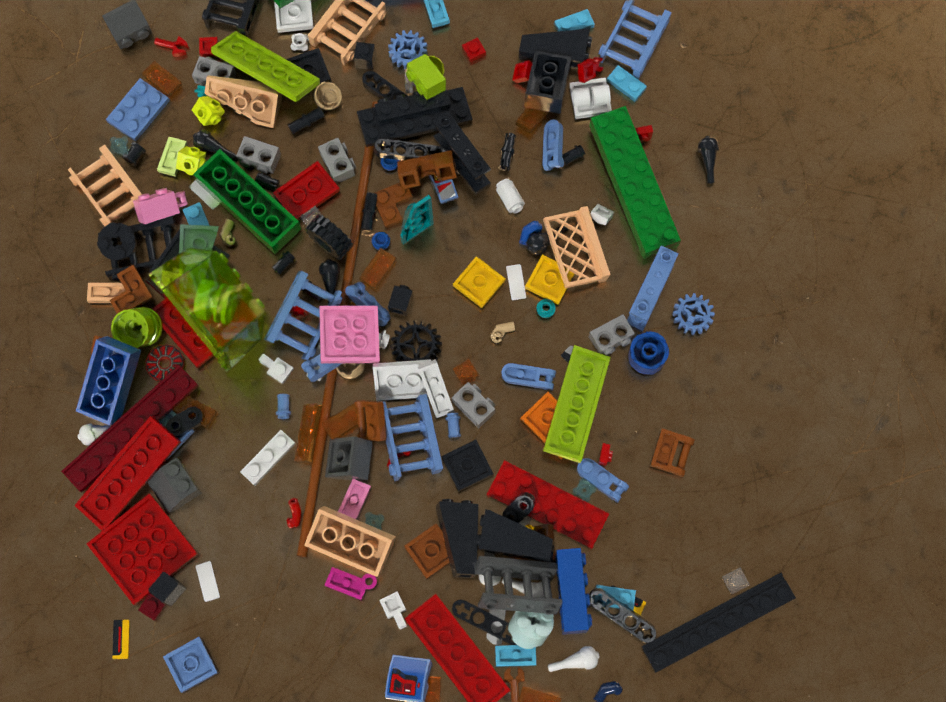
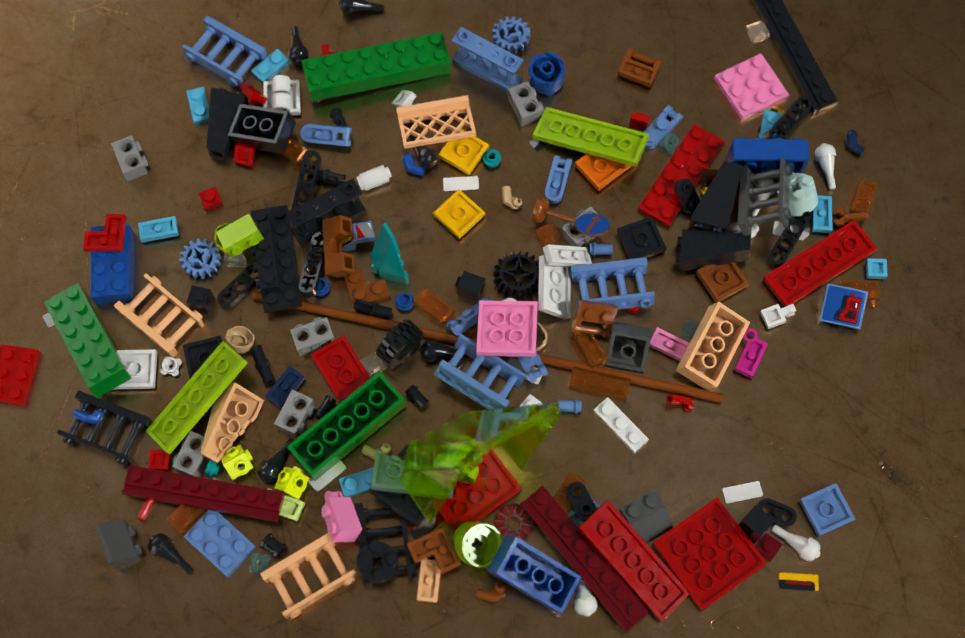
camera: 85 degrees left, 5 degrees down
none -> dark red plate [121,465,285,522]
none -> black piece [148,533,192,574]
none -> dark blue plate [265,366,306,409]
none -> black piece [288,26,309,65]
none -> black beam [291,150,322,209]
none -> piece [532,197,610,237]
none -> bright pink plate [714,54,789,121]
none -> black plate [757,498,797,528]
none -> white piece [771,525,821,561]

